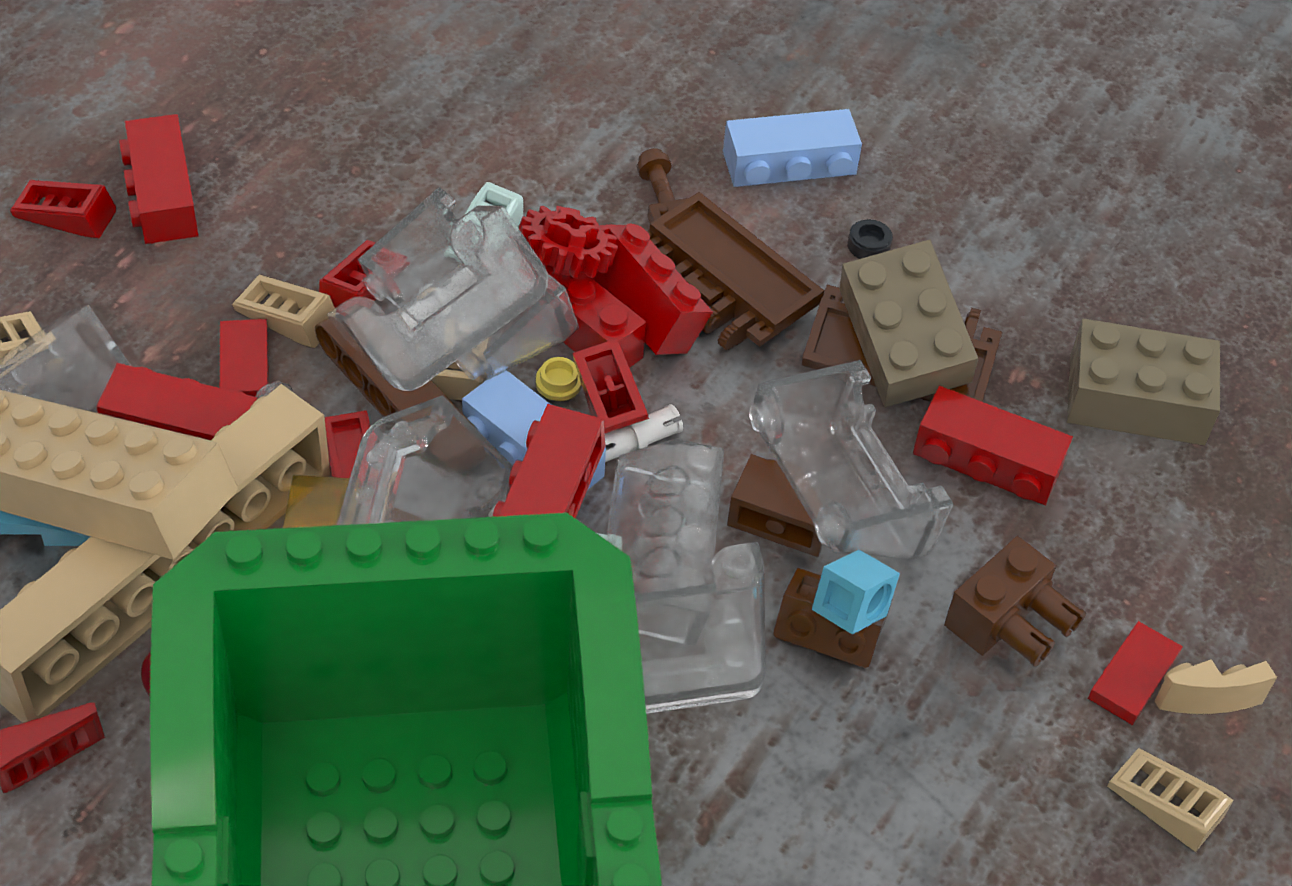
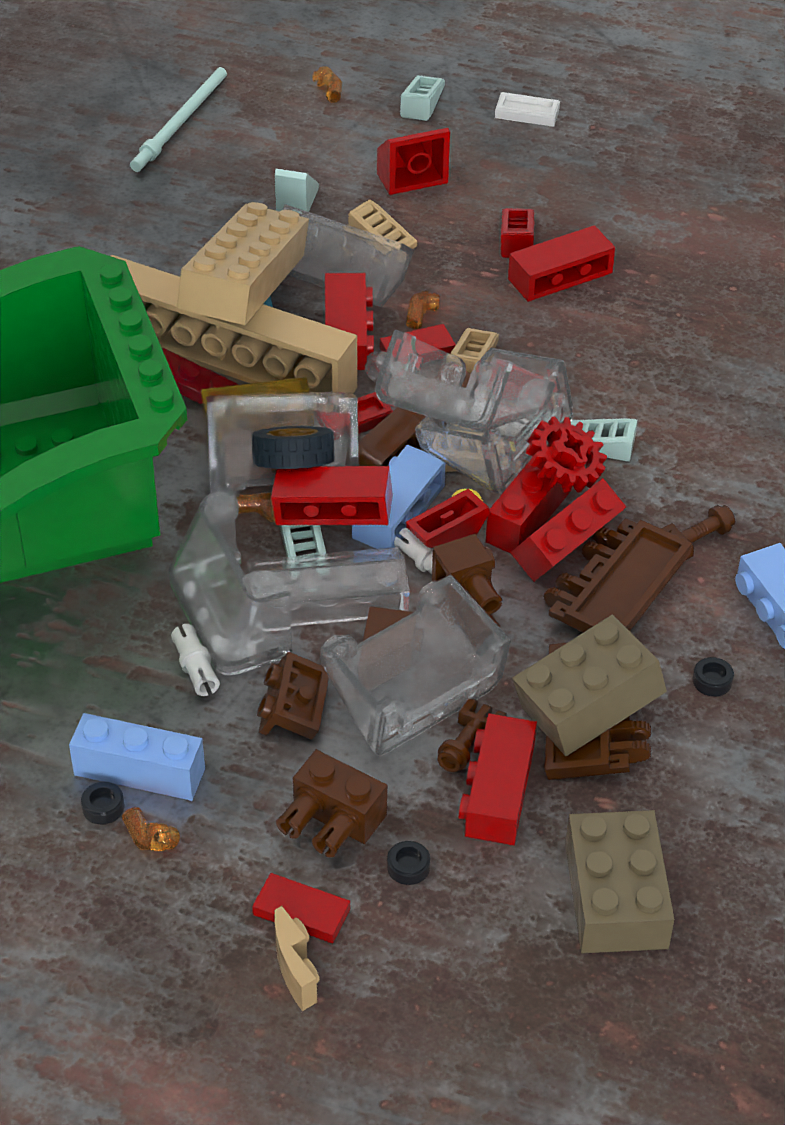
camera: 80 degrees right, 5 degrees down
medium azure brick [812,550,900,634] -> none
tan slope [1107,748,1234,852] -> none
none -> light blue brick [69,713,205,801]
none -> black tile [81,782,125,825]
none -> clear orange arm [122,807,180,851]
none -> white pin [171,624,220,696]
none -> black wheel [251,426,335,469]
none -> black tile [387,841,430,885]
none -> clear orange arm [406,291,440,329]
none -> reddish brown brick [431,534,503,641]
none -> reddish brown hinge [437,698,507,772]

